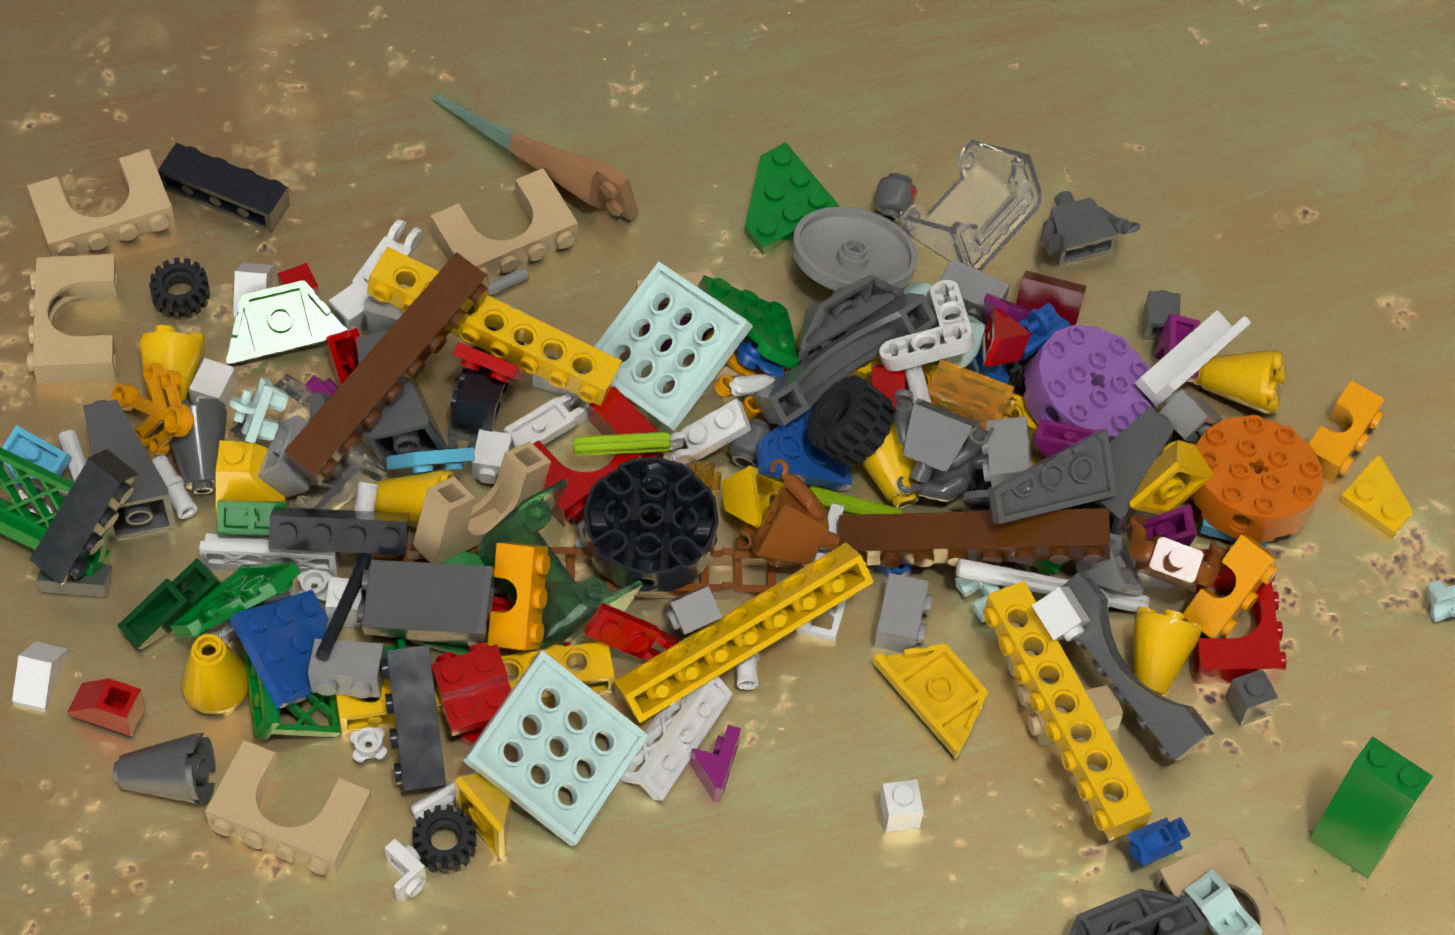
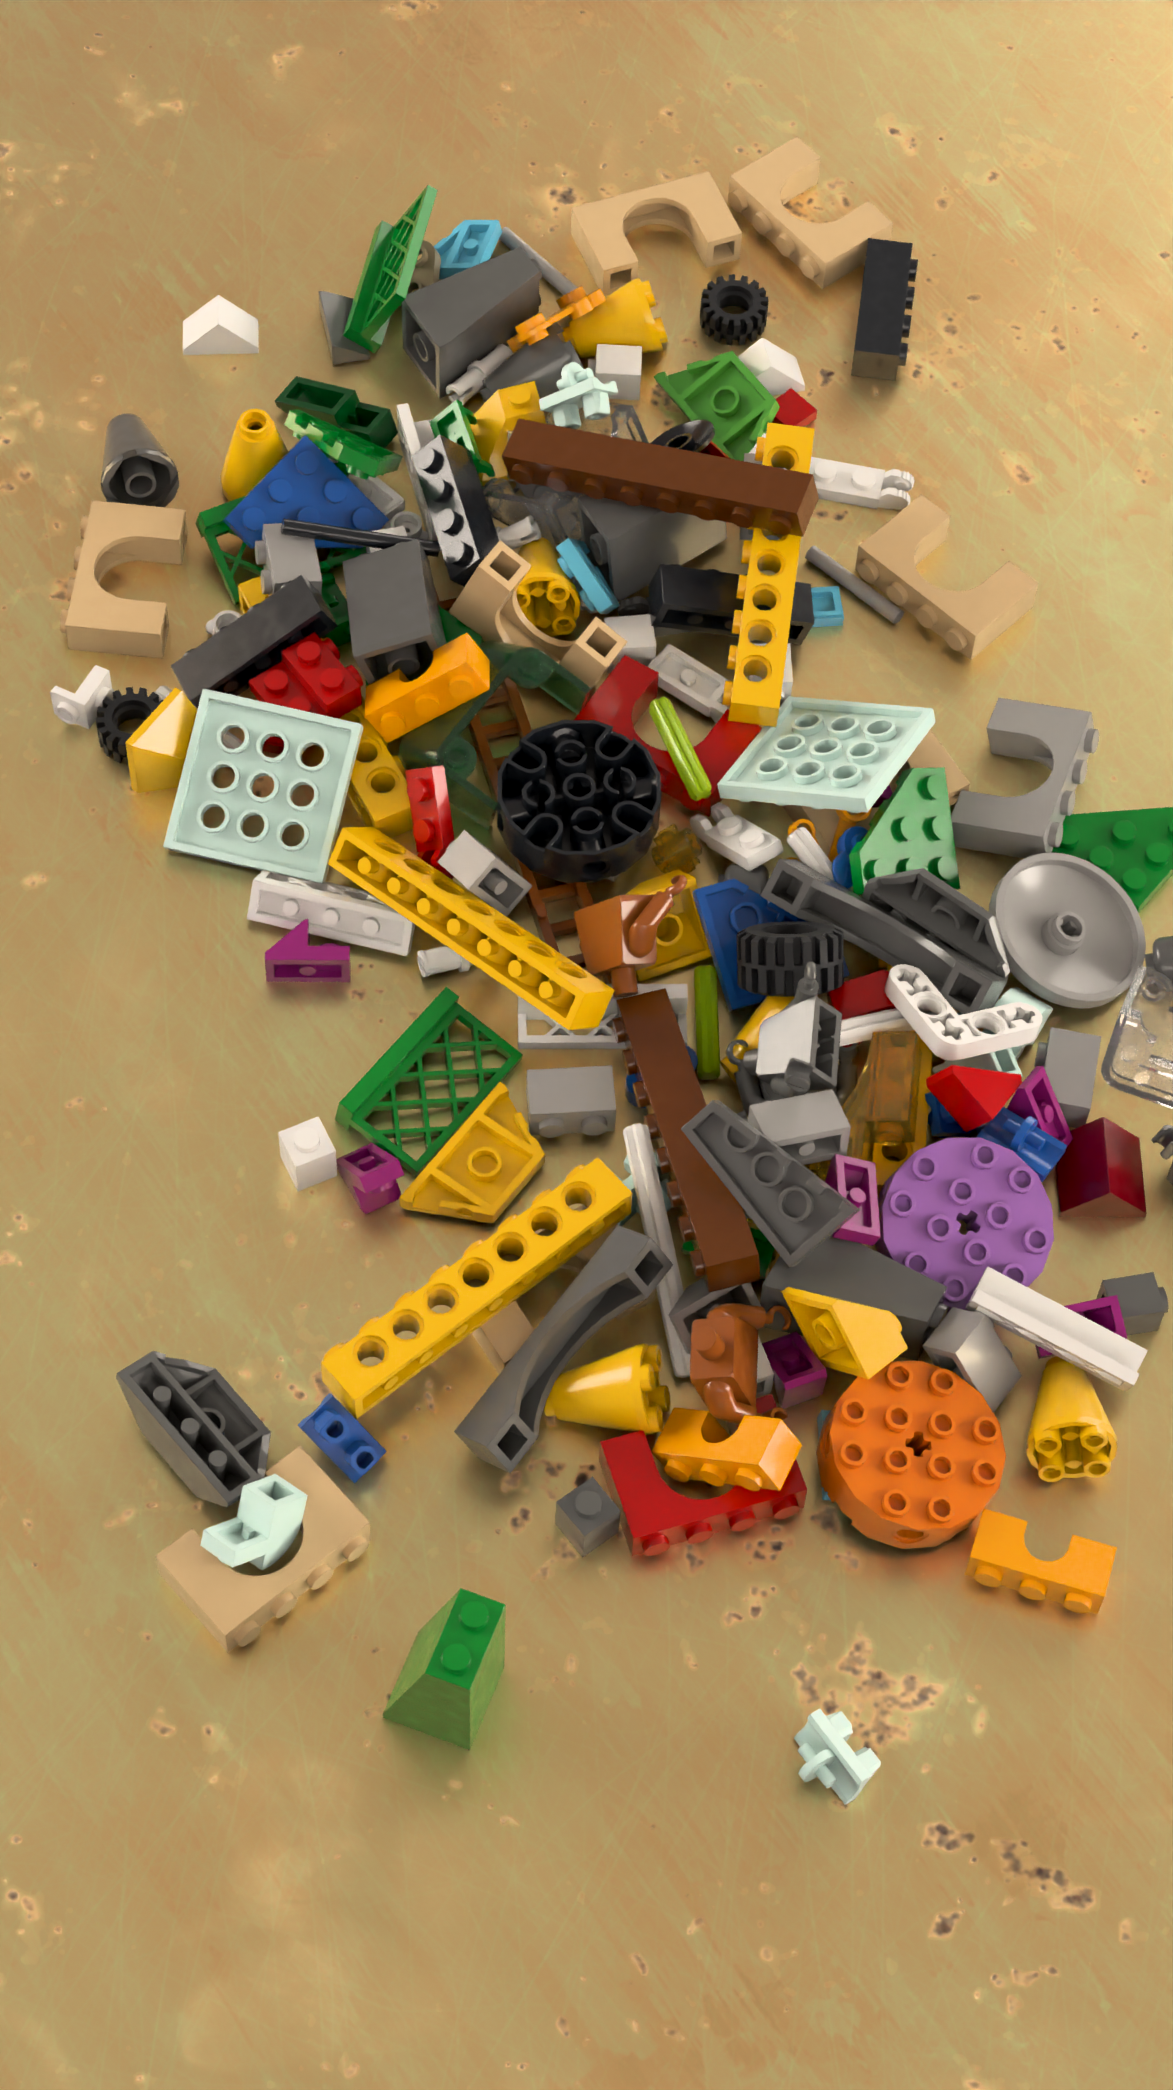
camera: 75 degrees right, 0 degrees up
black brick [30,449,138,585] -> none
red slope [67,678,146,737] -> none
medium nougat plate [433,93,639,222] -> none
red plate [453,342,525,383] -> none
white brick [1032,587,1091,642] -> none
yellow wing [1339,455,1414,539] -> none
none -> green fence [335,987,523,1177]
none -> magenta slope [336,1143,404,1214]
none -> light grey bar [499,227,578,295]
none -> black dish [651,420,715,453]
none -> light grey arch [951,698,1099,859]

